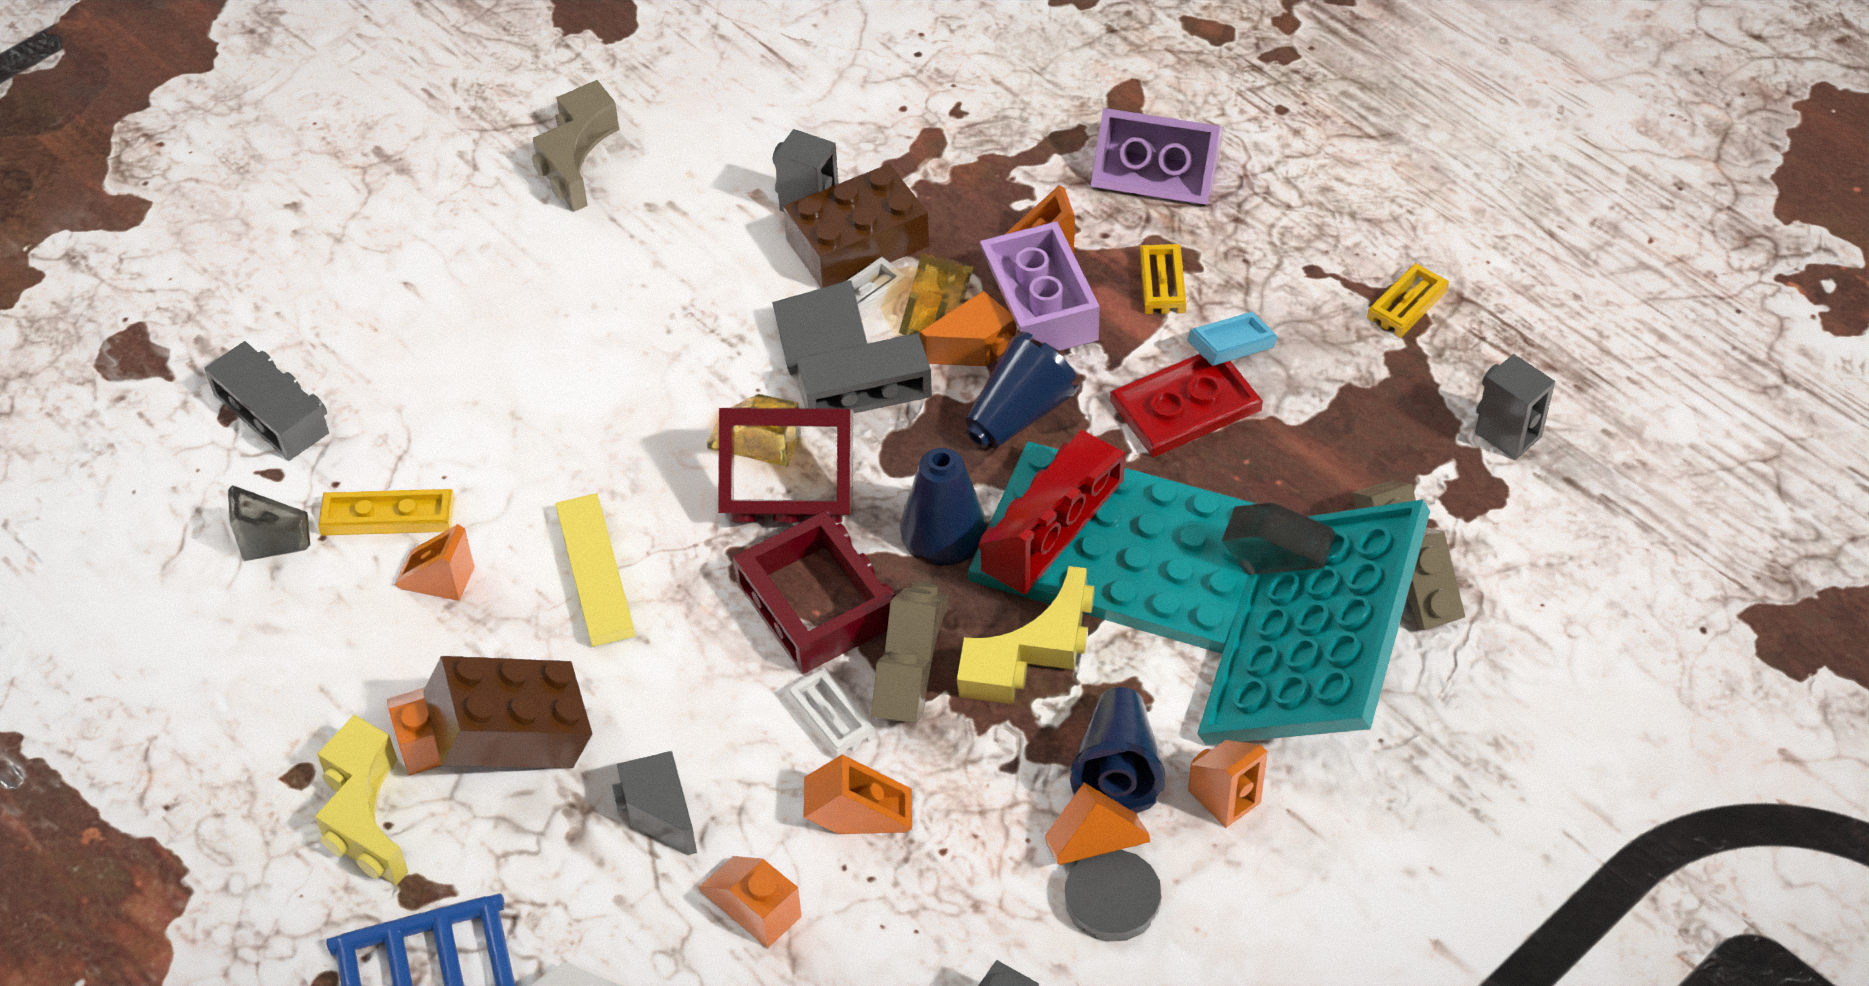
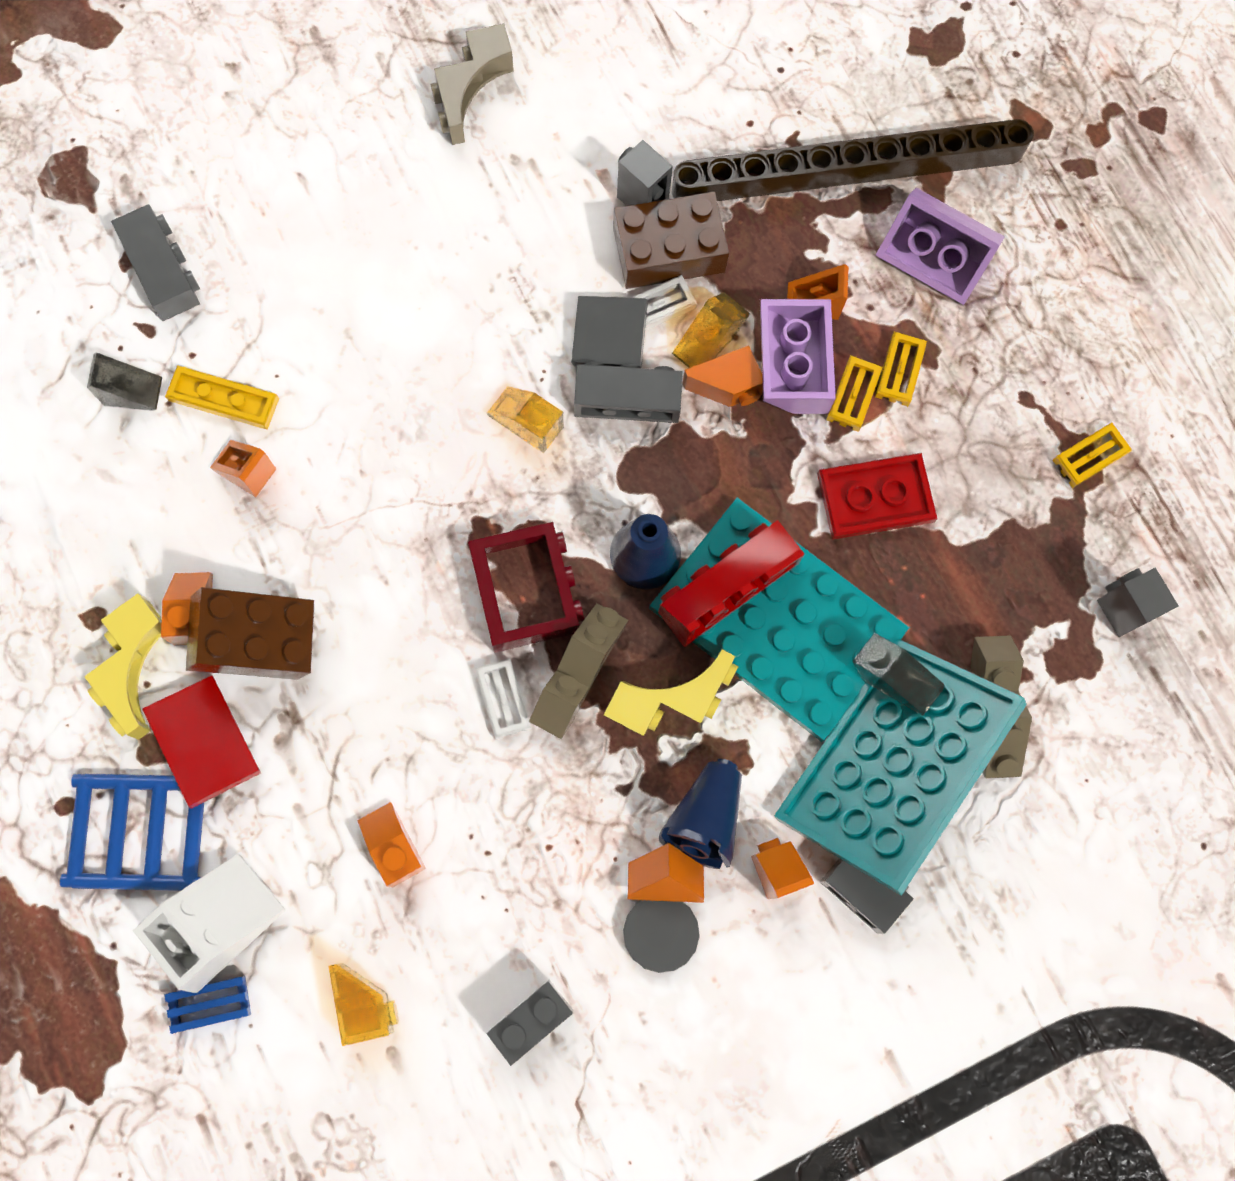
camera: 10 degrees right, 25 degrees up
light yellow tile [555,493,636,647] -> none
dark grey slope [611,750,697,855] -> none
dark red window [718,407,854,523] -> none
orange slope [803,754,912,834] -> none
dark blue cone [965,331,1080,448] -> none
medium azure tile [1187,312,1278,366] -> none
none -> red tile [142,675,261,809]
none -> dark brown beam [671,119,1034,201]
none -> dark grey brick [820,858,914,934]
none -> yellow tile [826,355,883,432]

